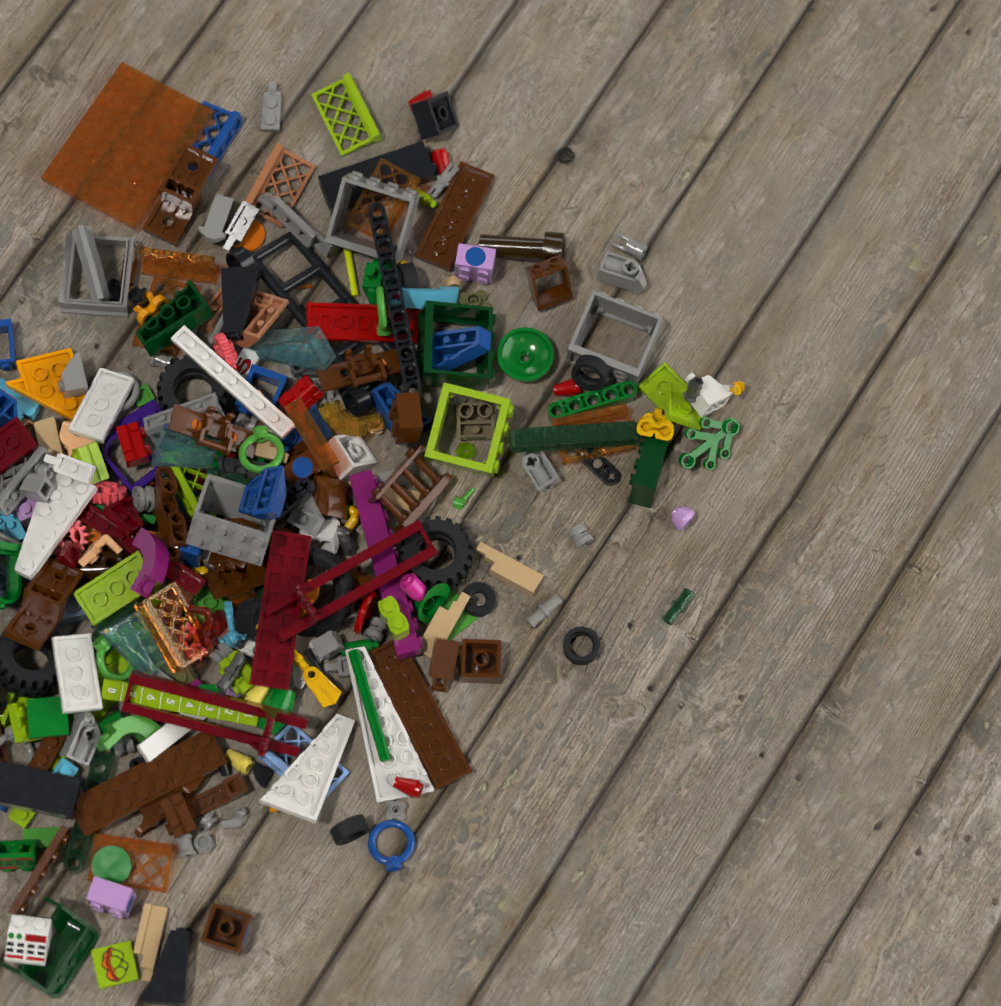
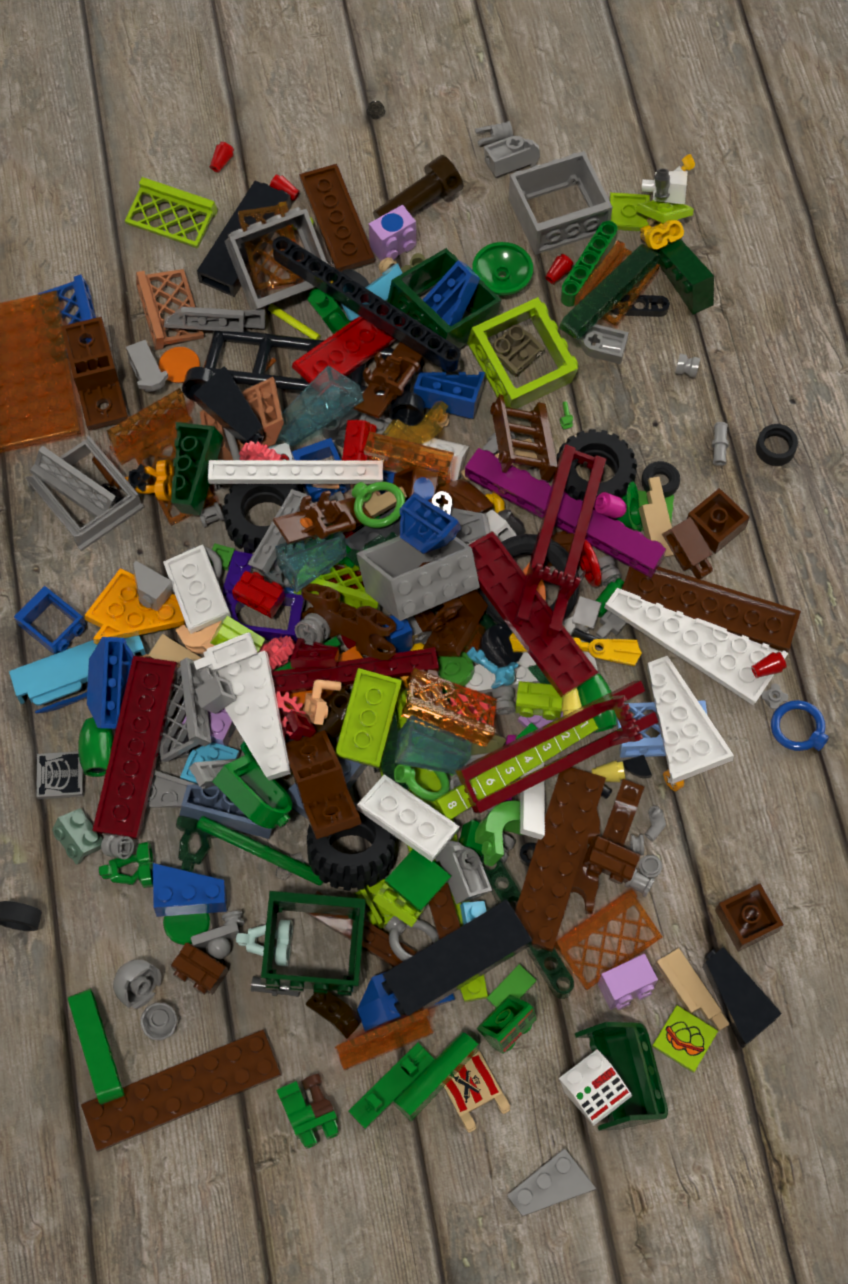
camera: 40 degrees left, 5 degrees down
reddish brown plate [8,825,71,915] -> none
green piece [91,846,131,884] -> none
magenta arch [130,528,169,598] -> none
clear red plate [188,606,228,648] -> none
dark grey pin [216,653,247,692] -> none
hinge [223,200,260,252] -> none
light grey hinge [261,81,282,132] -> none
black tyre [329,814,370,846] -> none
green axle [348,649,391,762] -> none
bright green piece [376,286,392,336] -> none
lime brick [378,596,410,641] -> none
reddish brown brick [389,392,423,444] -> none
black slope [410,91,459,140] -> none
light grey pin [427,162,459,199] -> none
clear neon green plate [456,442,475,459] -> none
tan piece [475,541,544,597] -> none
reddish brown window [525,255,573,311] -> none
black tyre [571,355,610,391] -> none
clear green pin [662,588,694,625] -> none
lavender cone [671,506,695,531] -> none
green plant [678,416,740,470] -> none

